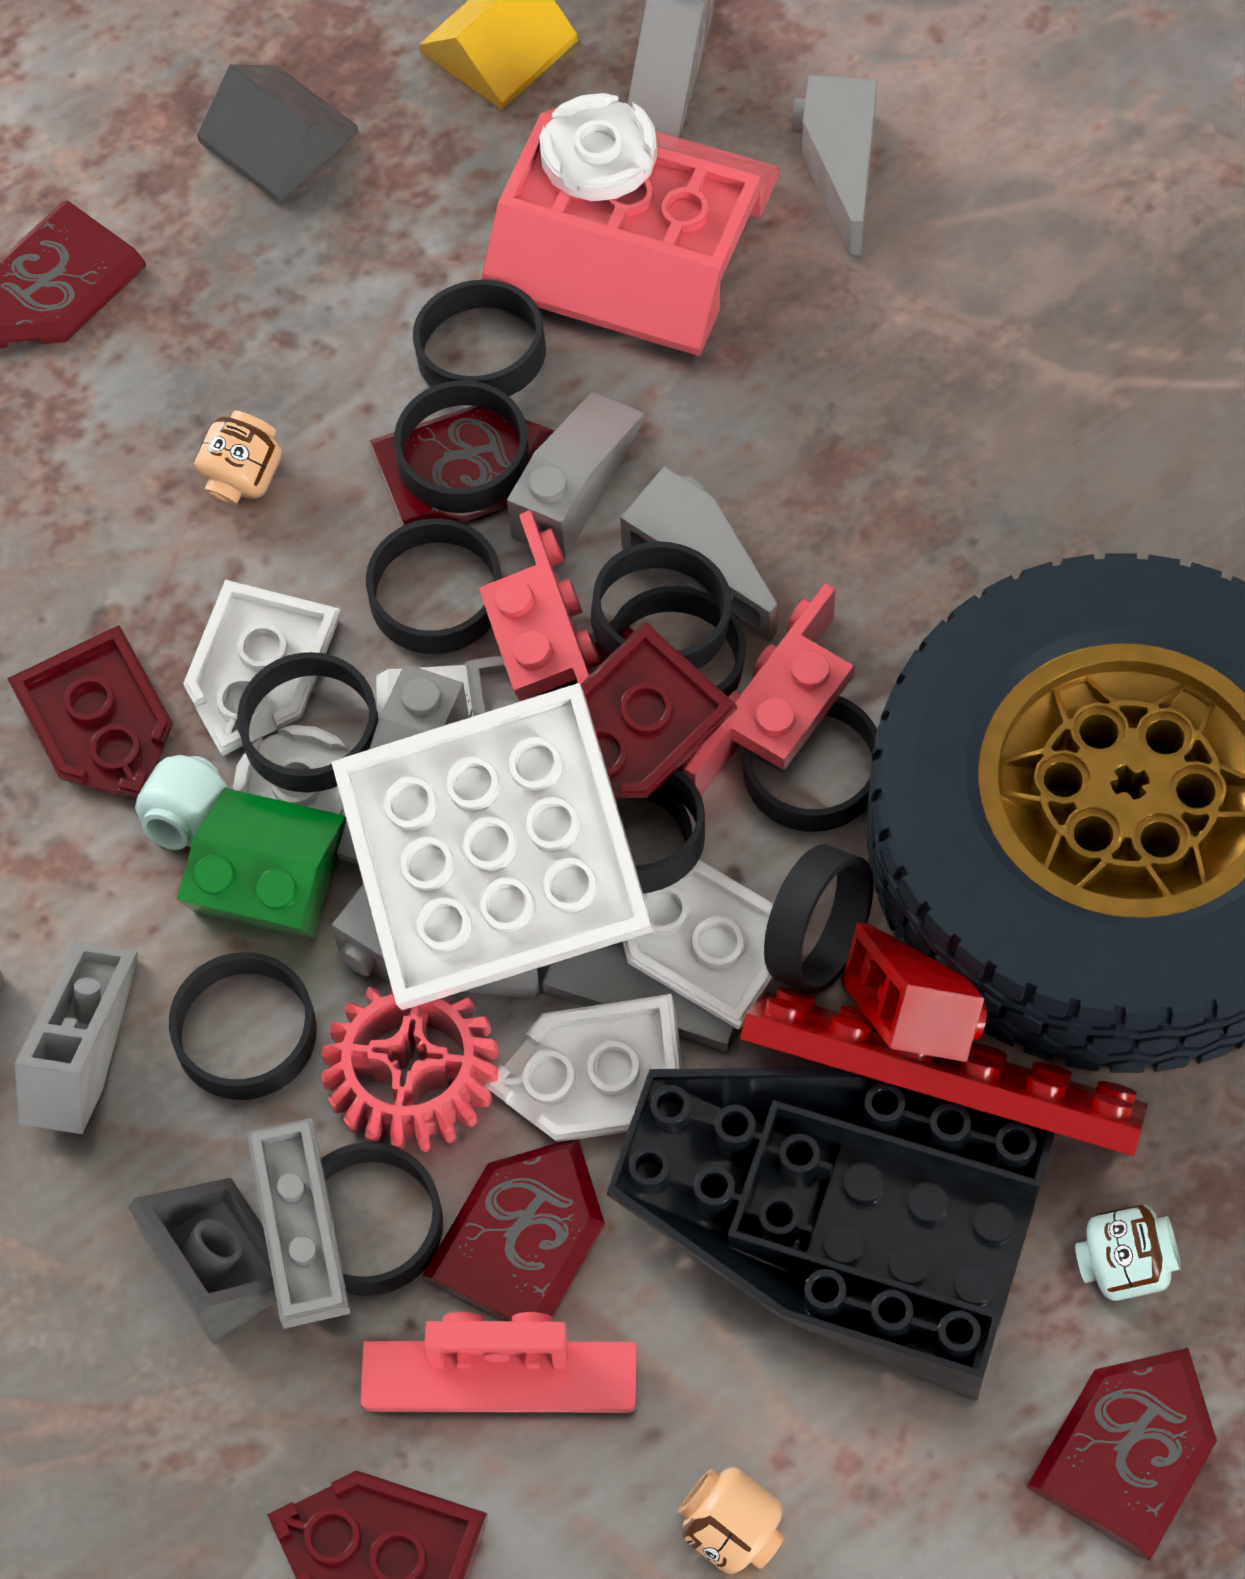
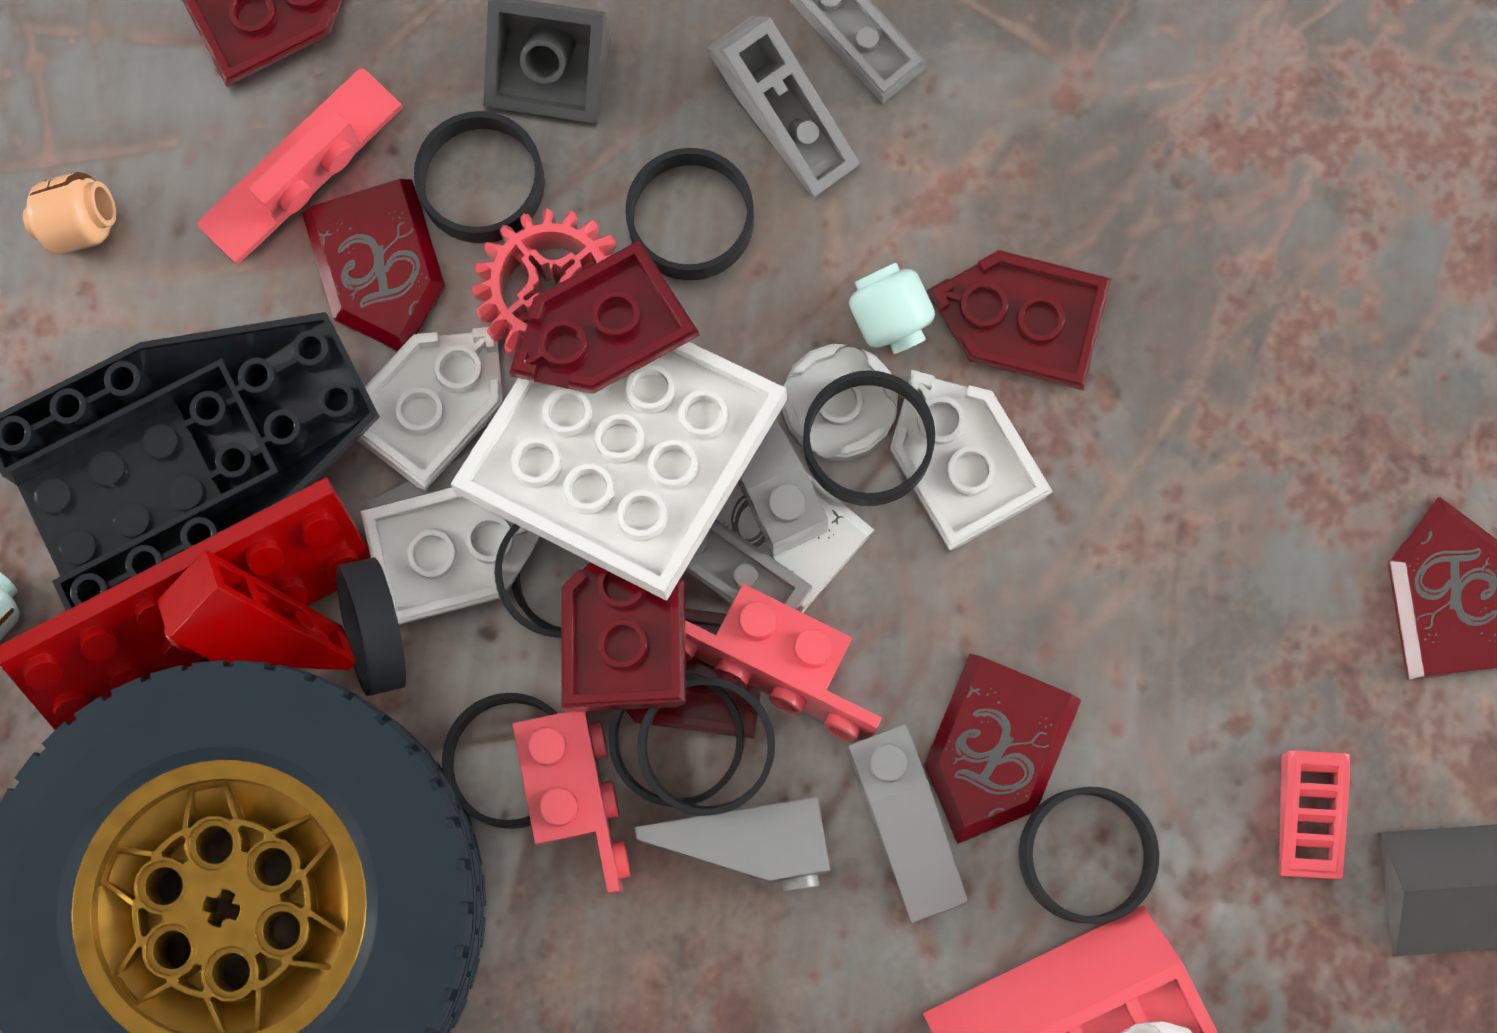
camera: 135 degrees right, 15 degrees up
green slope [177,788,347,940] -> none
light nougat head [194,411,283,505] -> none
light grey tile [246,1118,351,1329] -> none
black tyre [366,519,502,654] -> none
black tyre [394,380,529,513] -> none
none -> dark red tile [509,240,700,394]
none -> coral slope [1279,751,1350,880]

